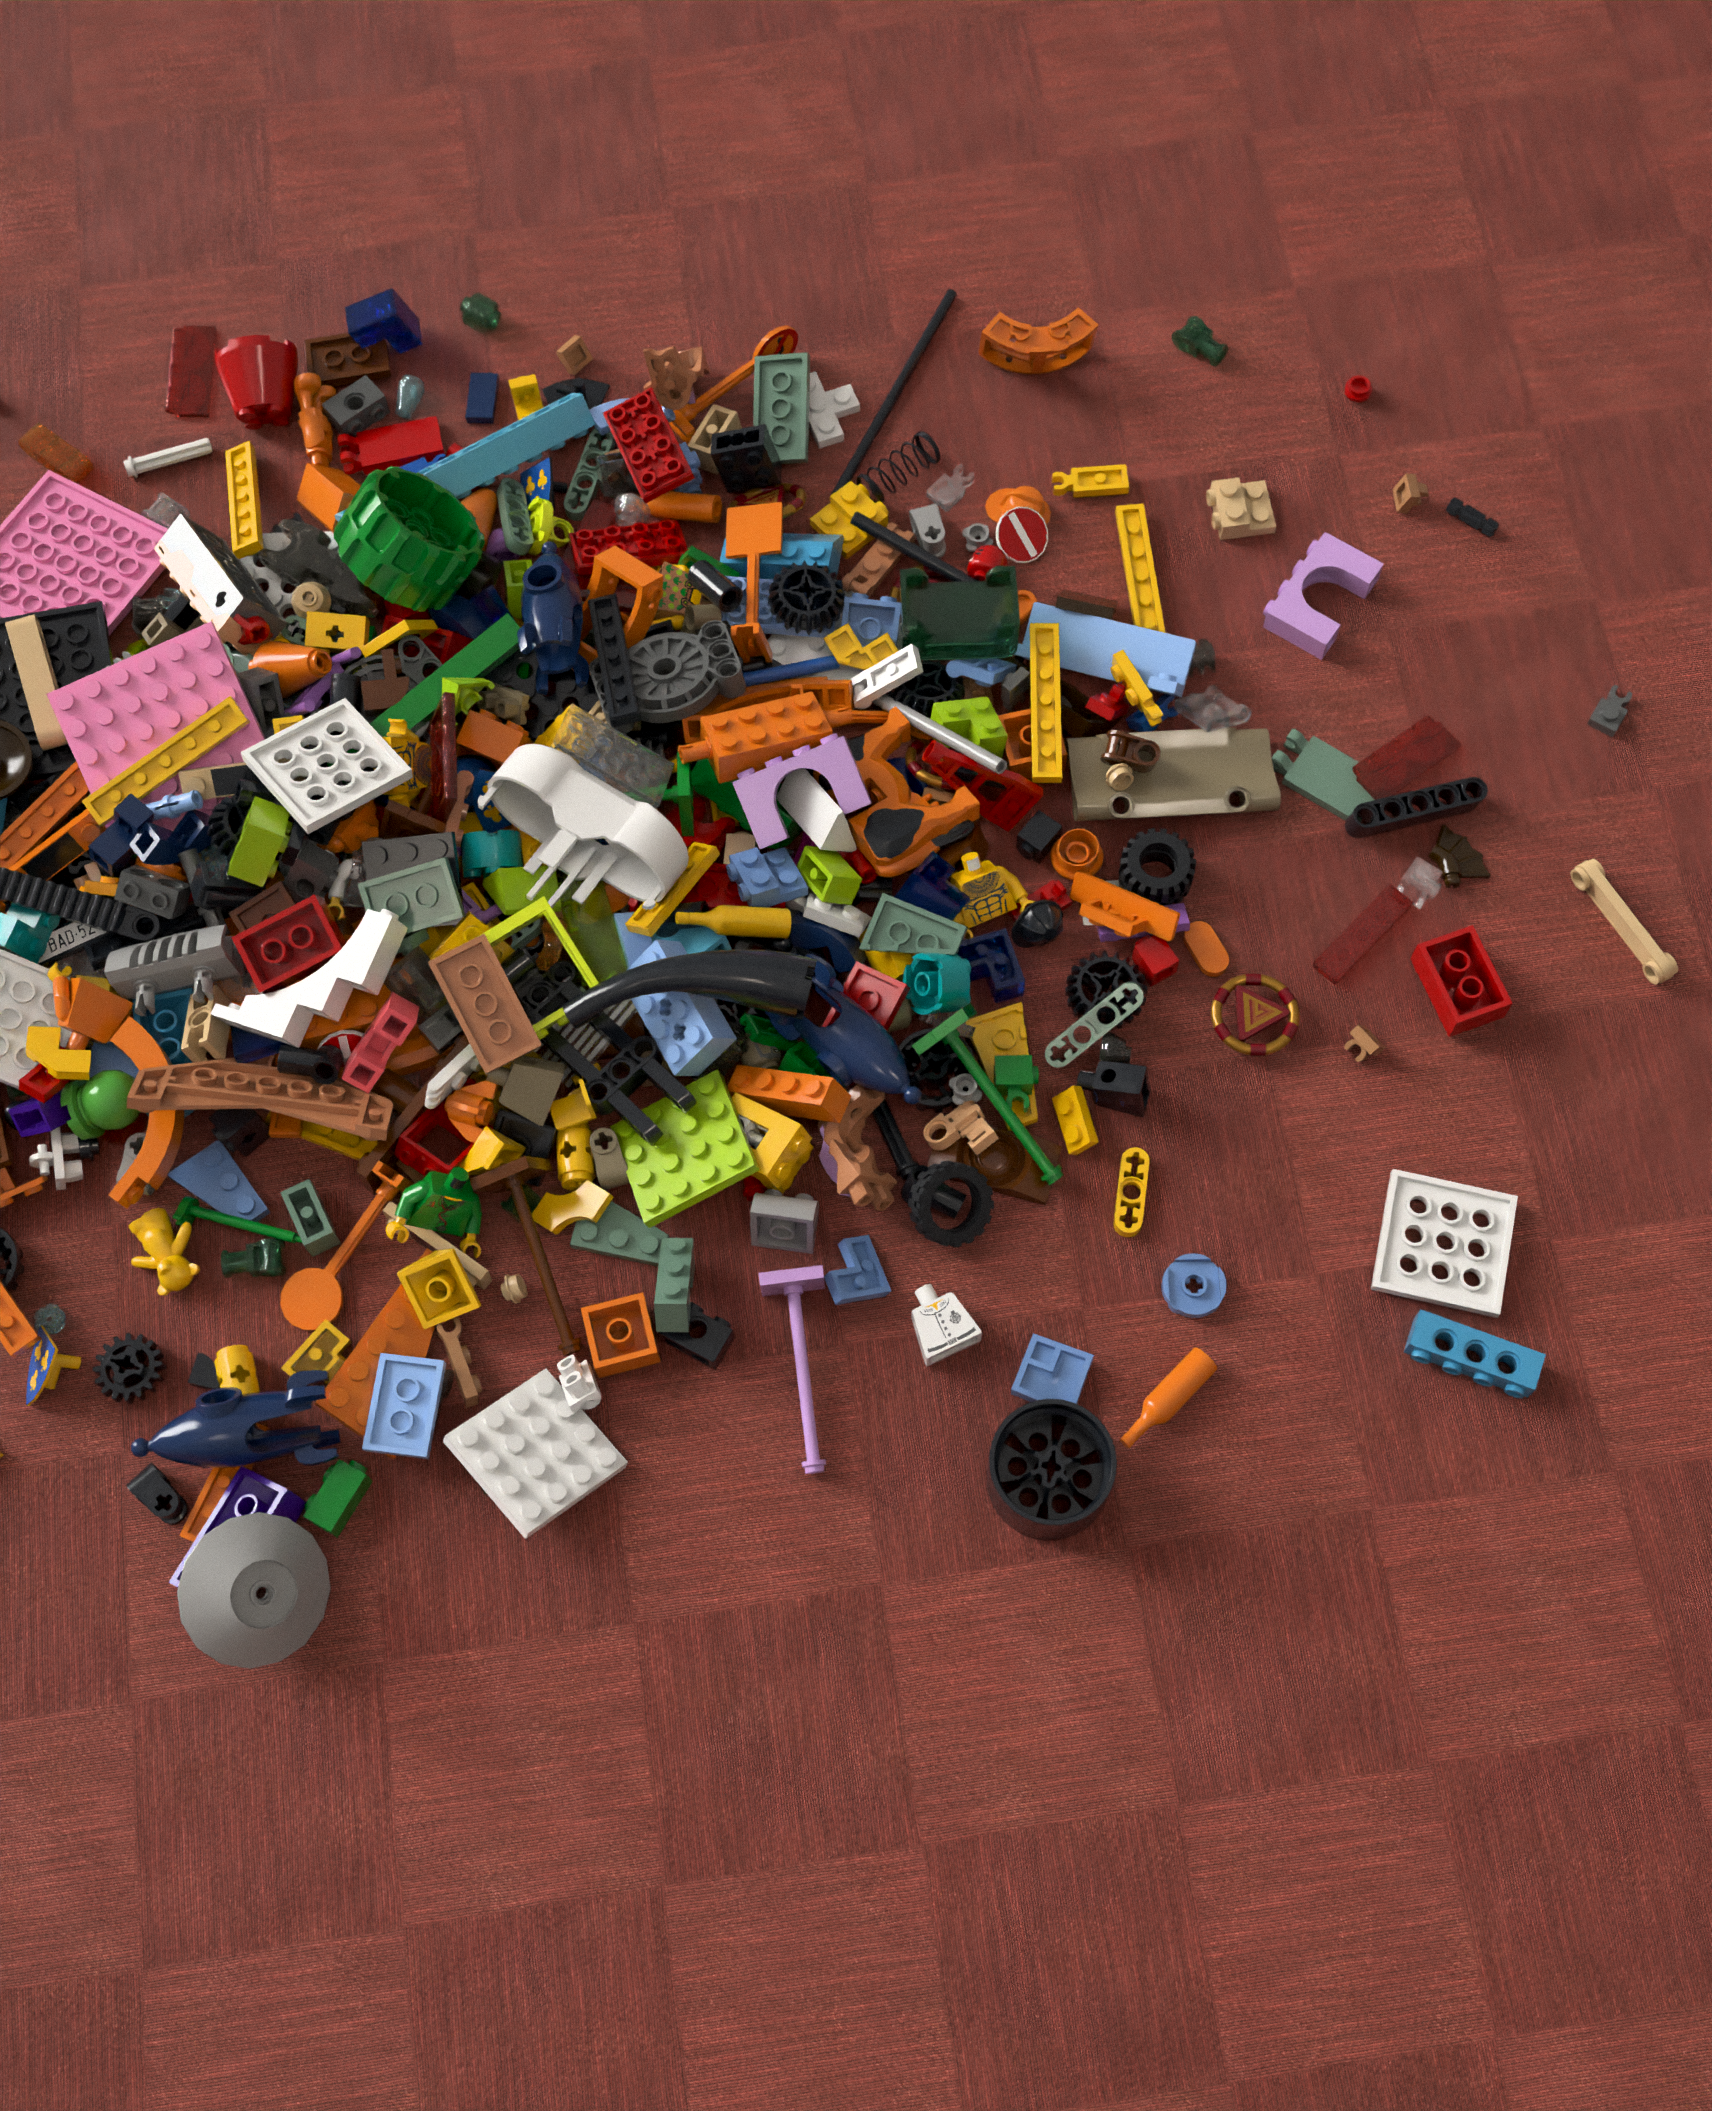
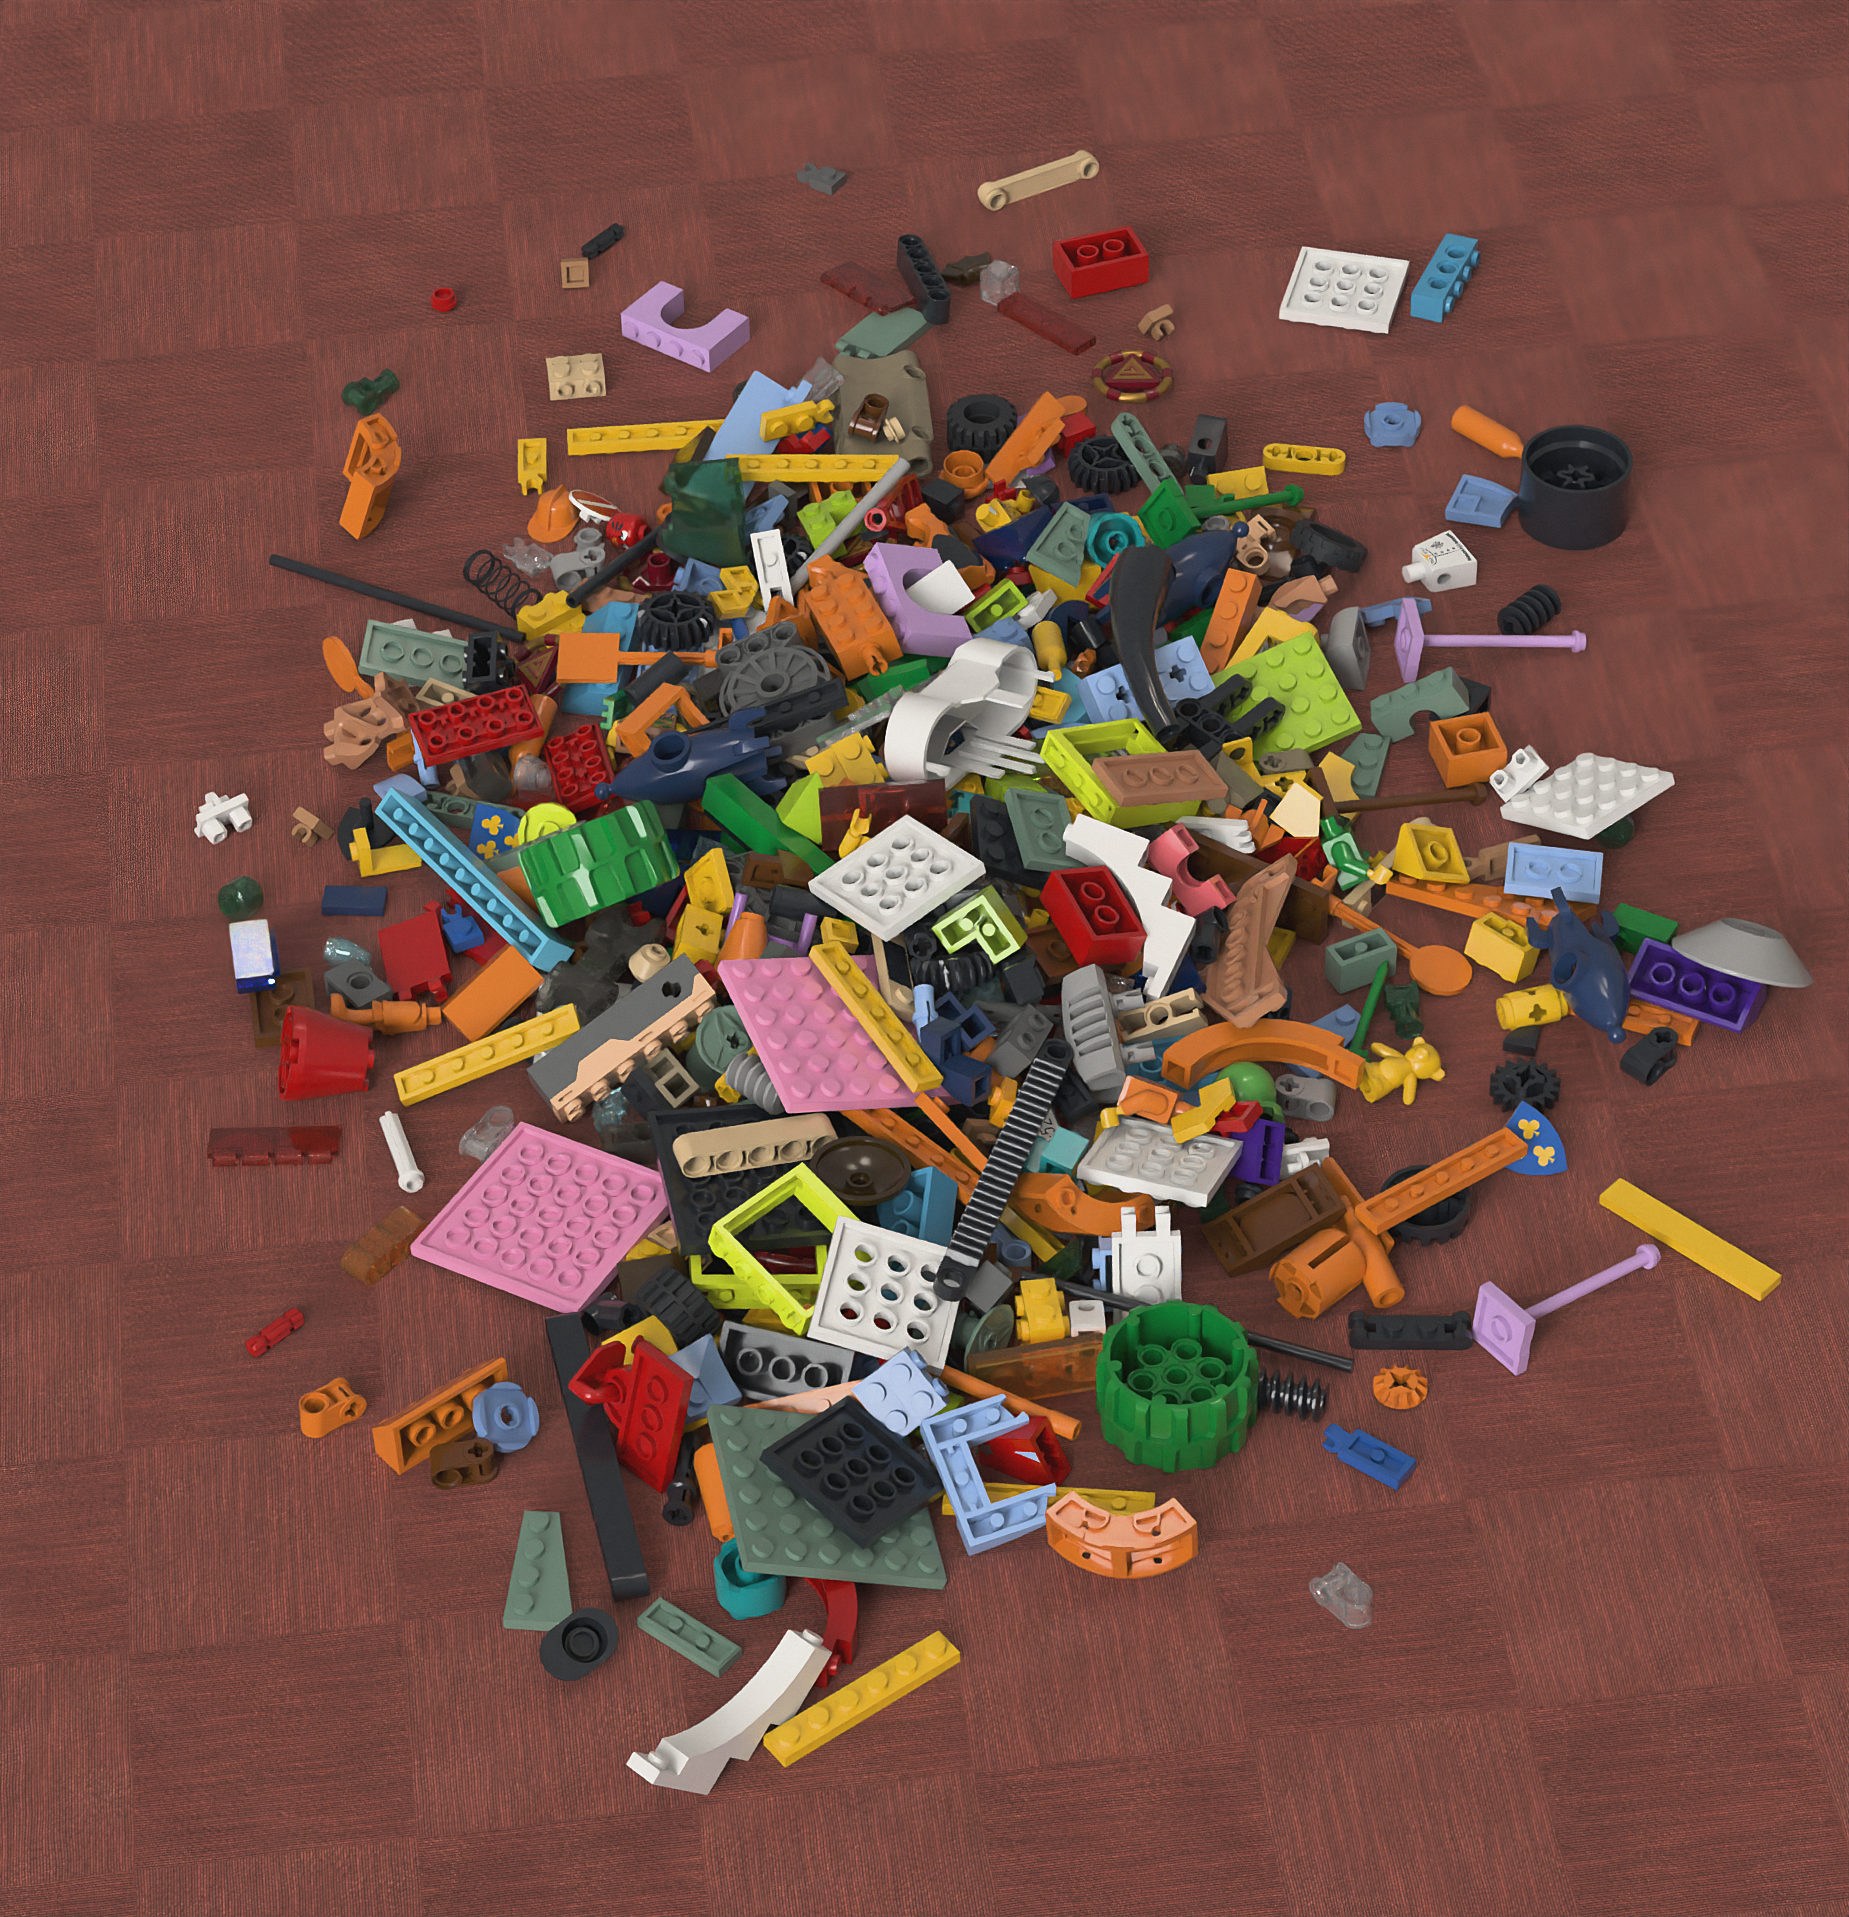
camera: 90 degrees left, 25 degrees down
none -> white hips [194,792,252,845]
none -> black piece [1497,584,1561,635]

